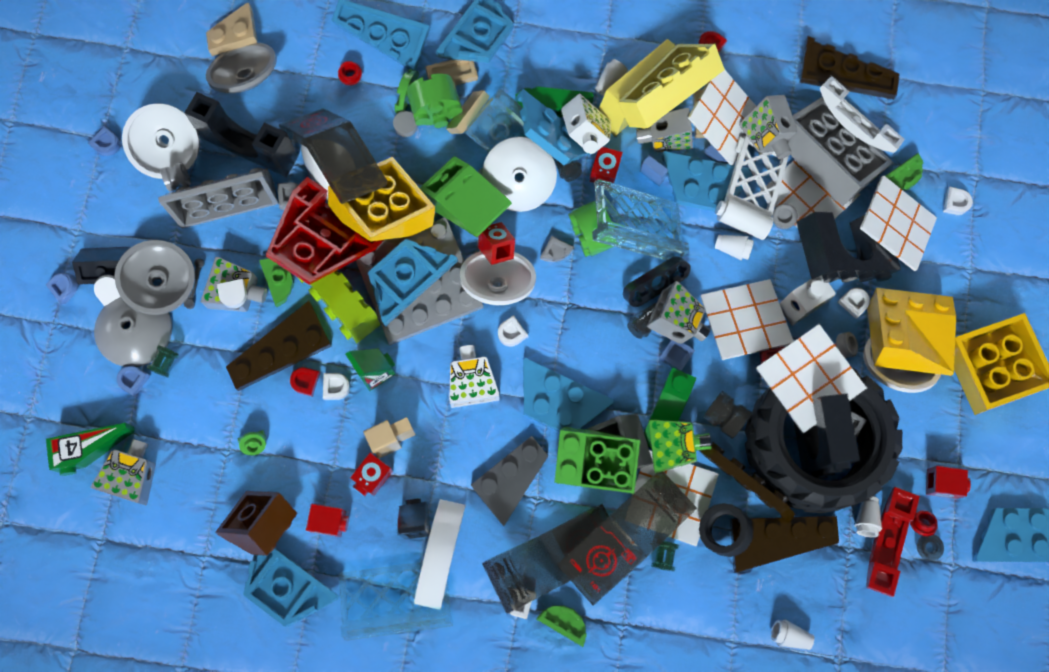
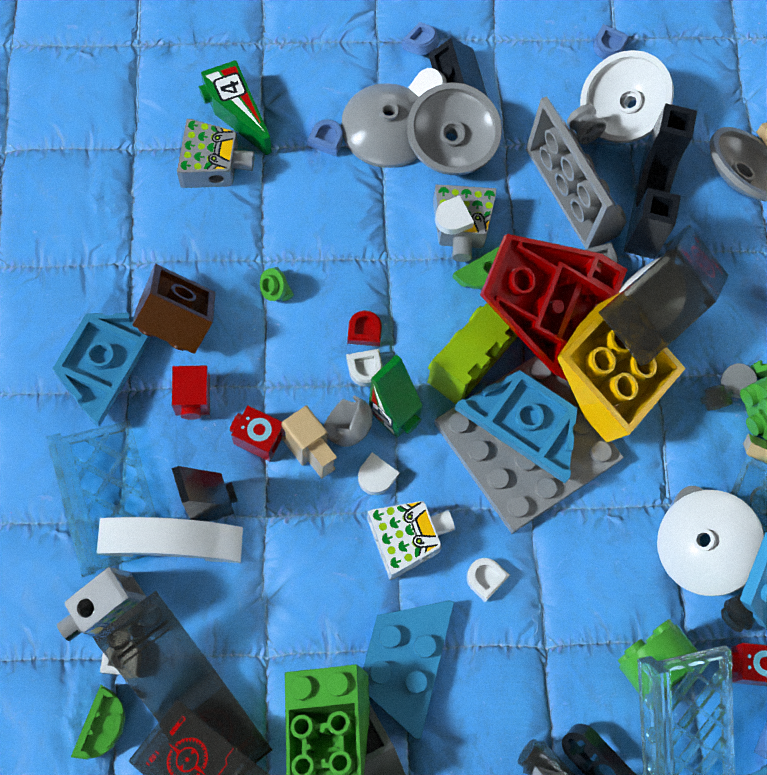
camera: 75 degrees right, 5 degrees down
bush [146,345,179,378] -> none
dark grey hinge [184,258,204,309] -> none
dark brown wing [226,301,332,391] -> none
bright green slope [420,156,512,237] -> none
white dish [460,251,536,305] -> none
dark grey wing [471,436,548,527] -> none
red brick [478,222,515,265] -> none
light grey tile [540,236,574,262] -> none
none -> light grey torso [57,567,149,641]
none -> light grey hair [323,396,373,447]
none -> white tile [358,453,400,495]
none -> clear smoke plate [700,384,734,411]

